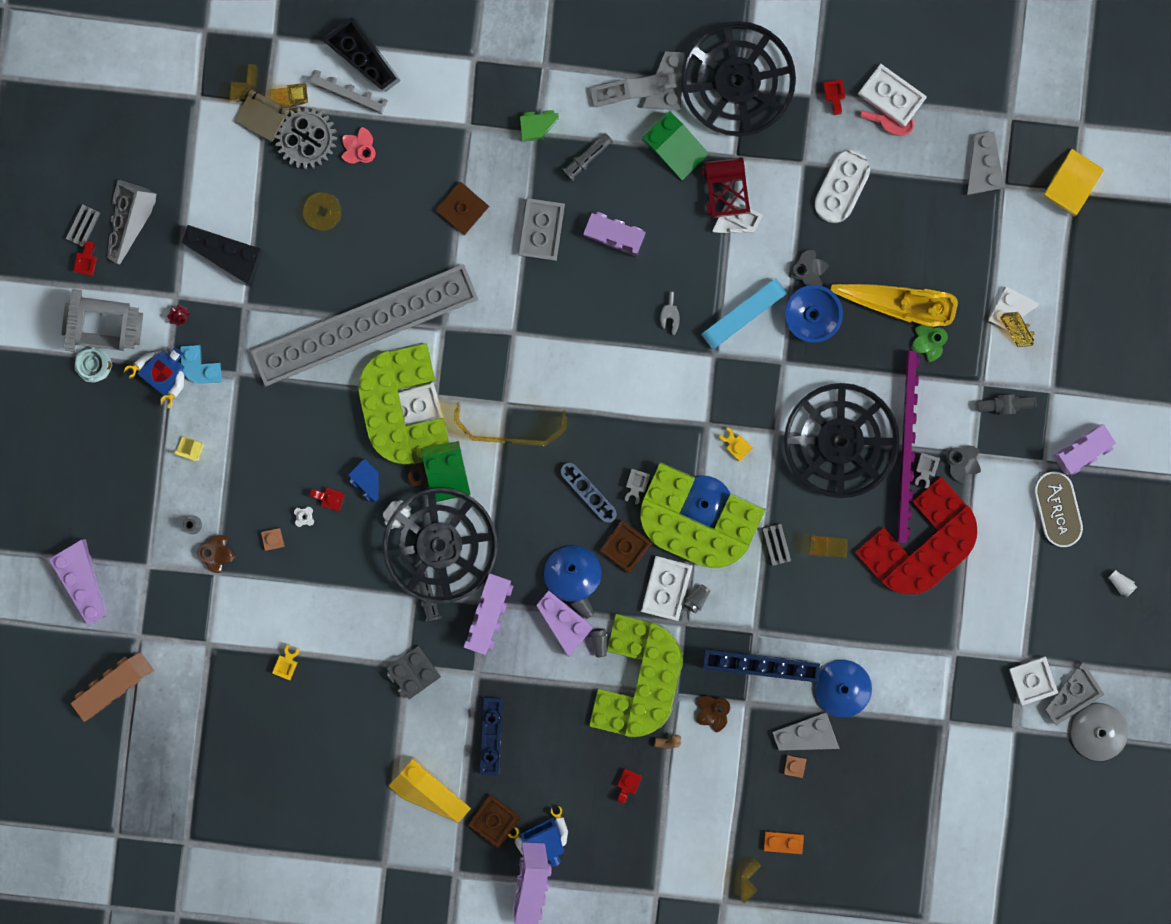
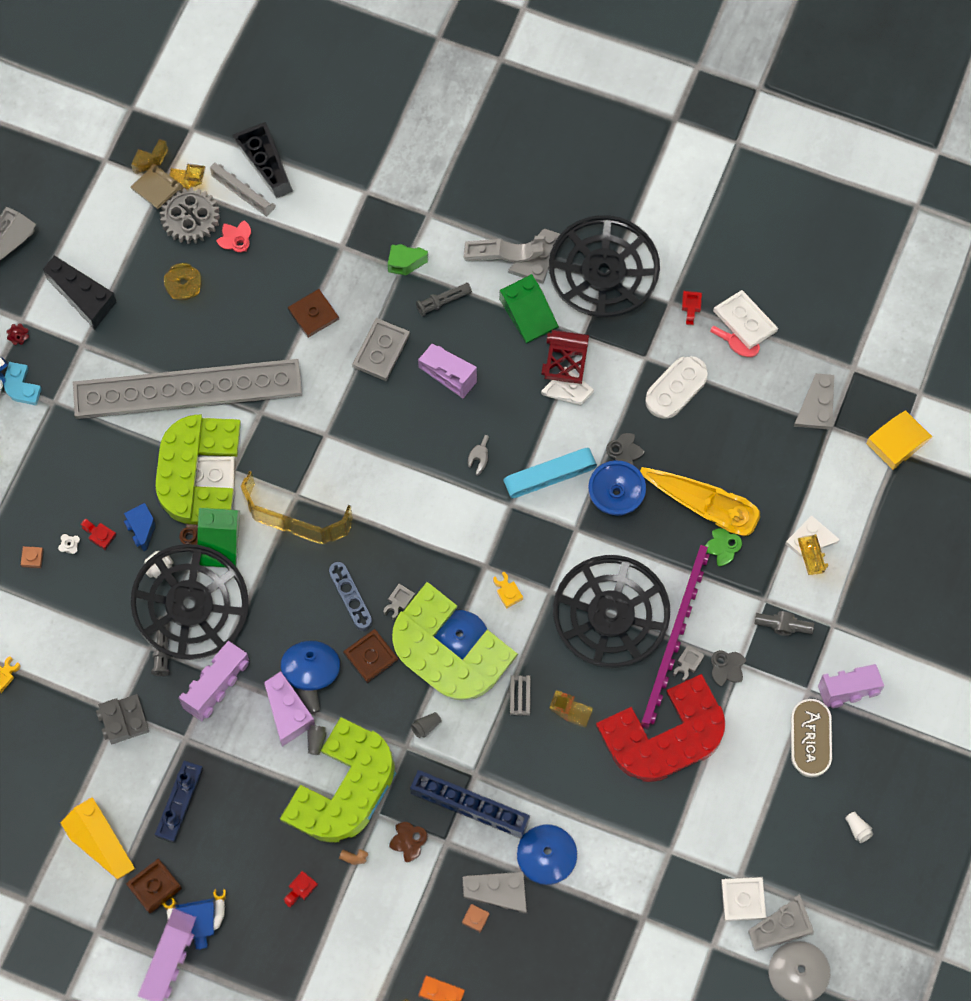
camera: 20 degrees right, 20 degrees down
white tile [641,556,693,621] -> none

